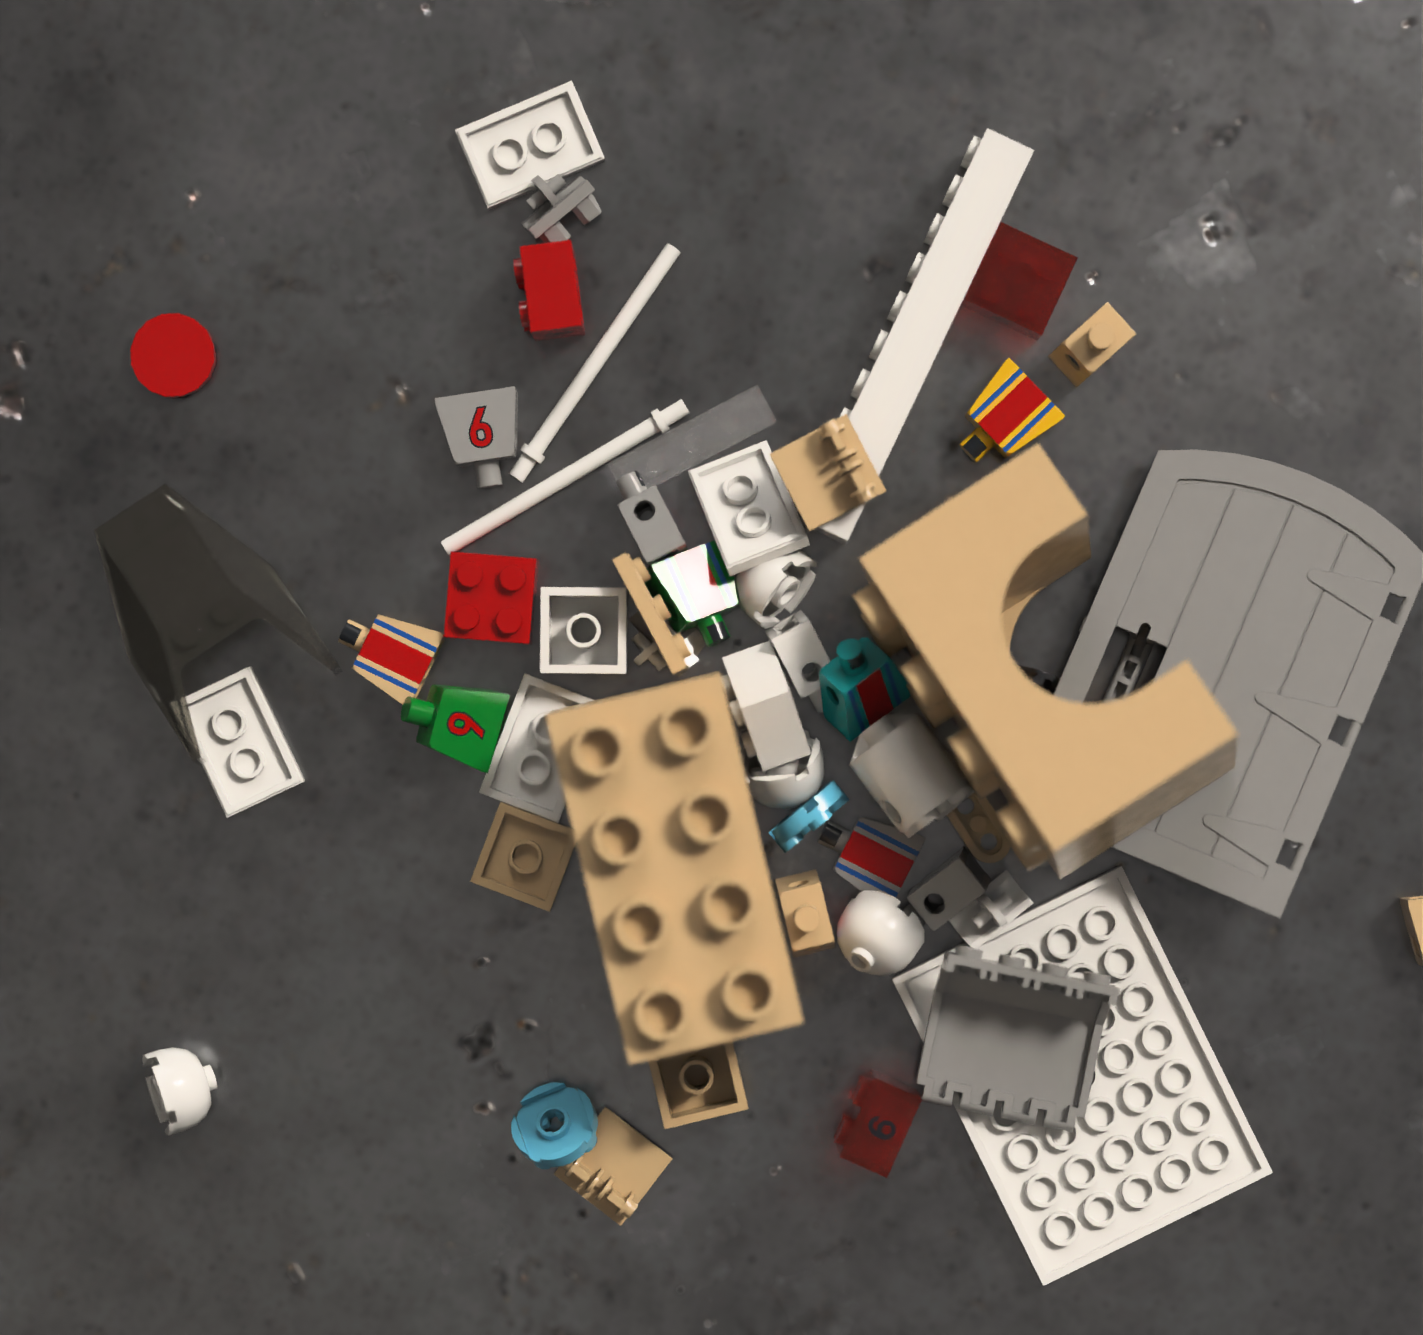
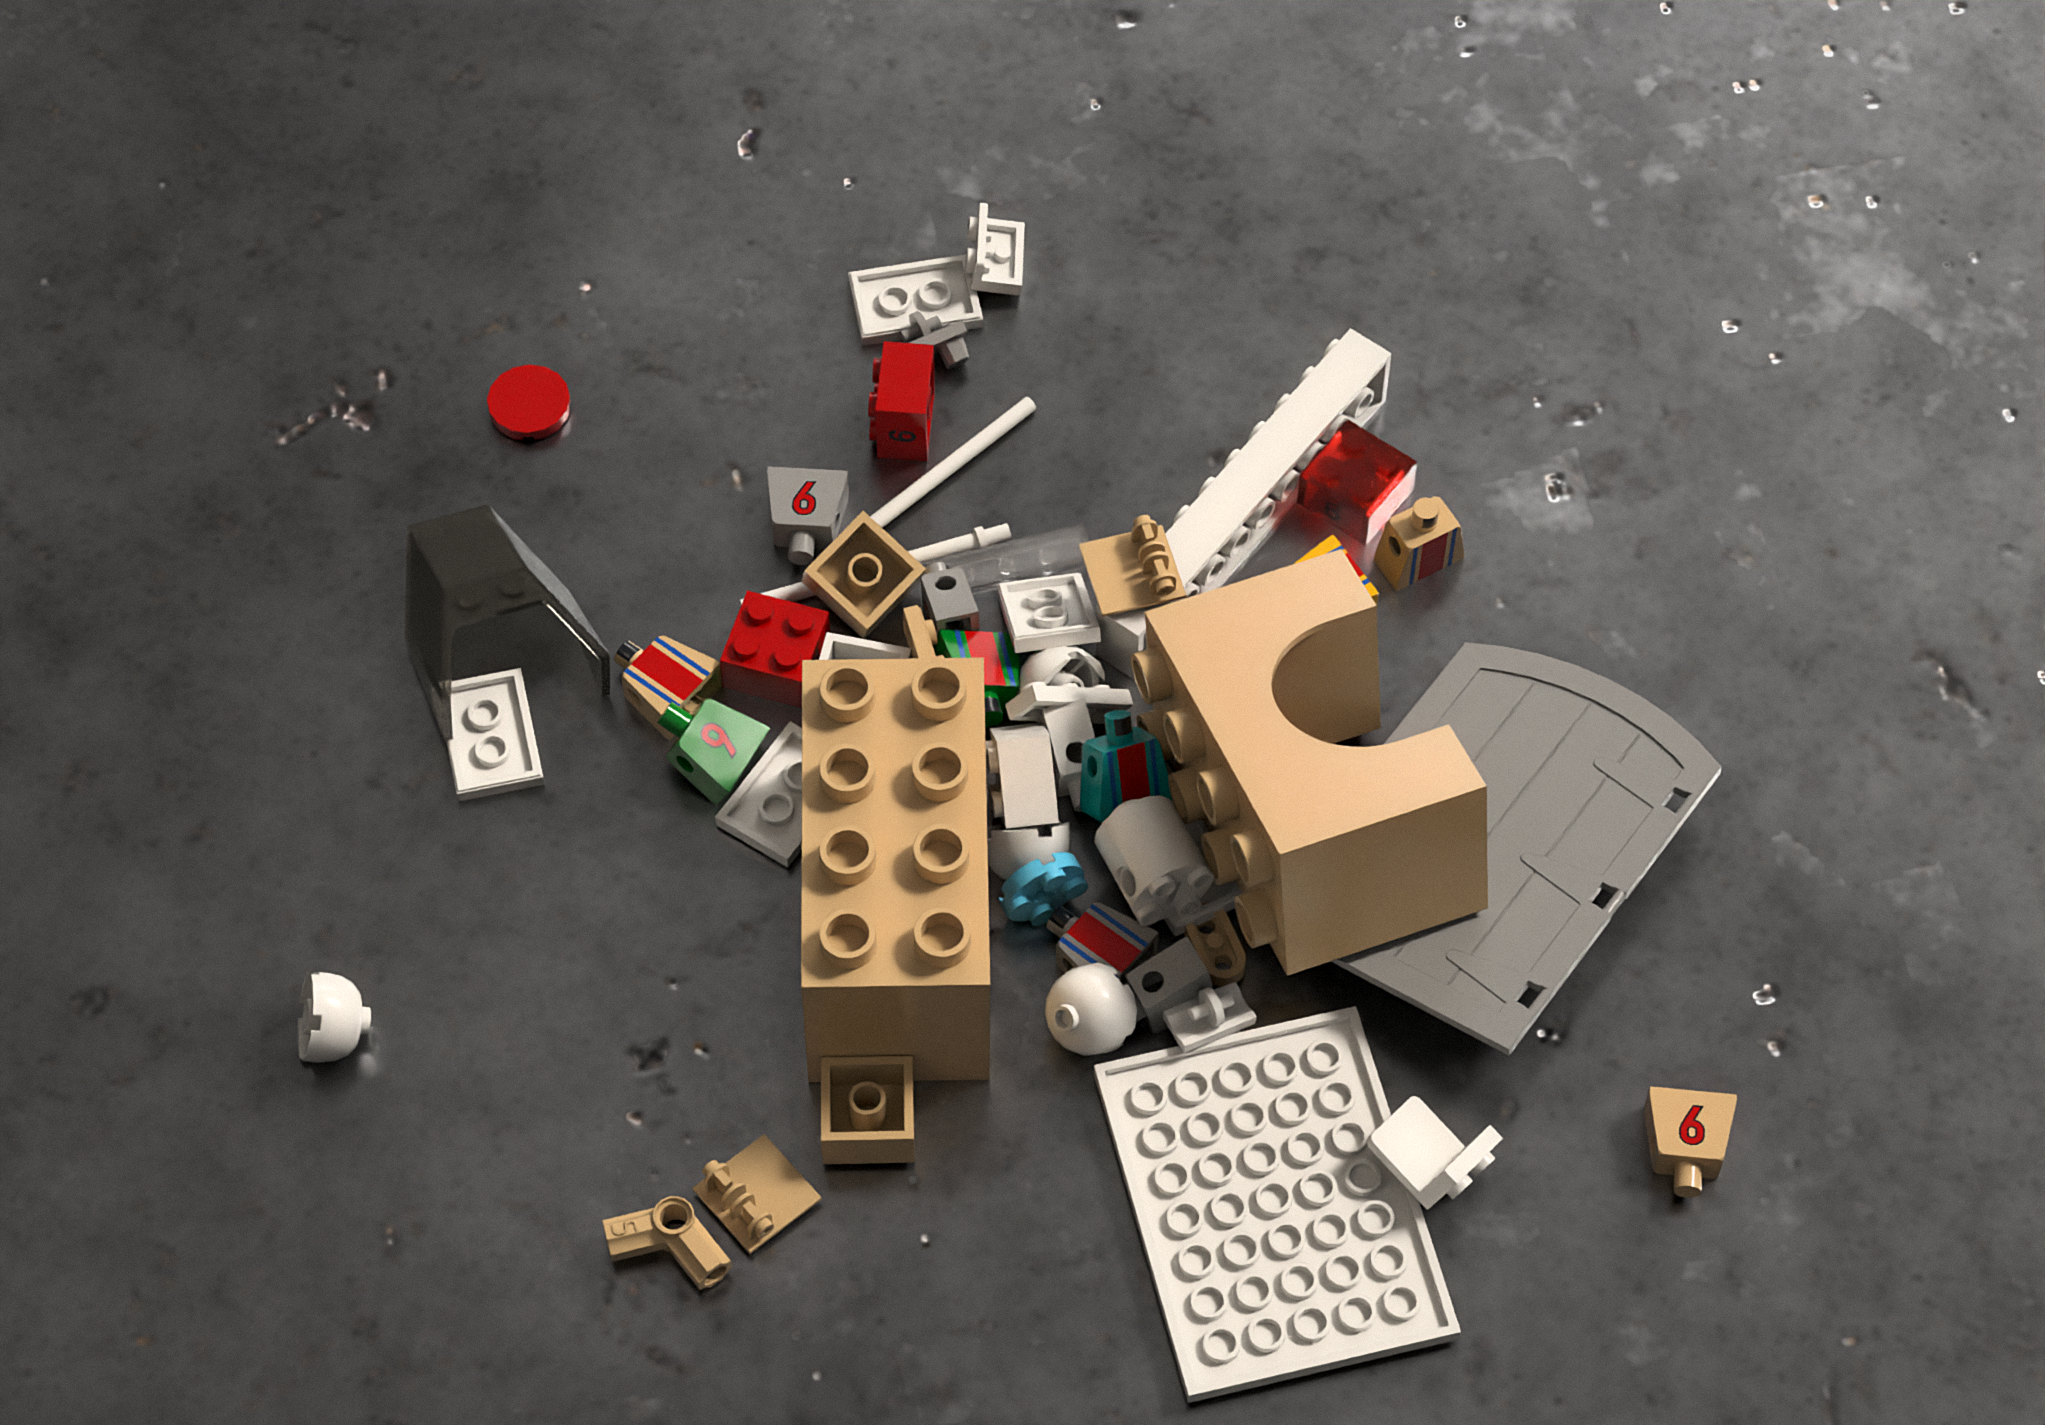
camera: 10 degrees right, 30 degrees down
tan plate [470,802,576,912] -> none
medium azure plate [511,1082,598,1170] -> none
tan torso [775,869,835,958] -> none
clear red brick [833,1069,922,1178] -> none
light grey hinge [915,945,1120,1132] -> none
none -> tan piece [602,1196,732,1290]
none -> tan brick [802,511,926,639]
none -> white bracket [965,203,1025,296]
none -> white plate [1005,682,1134,724]
none -> white bracket [1367,1096,1503,1210]

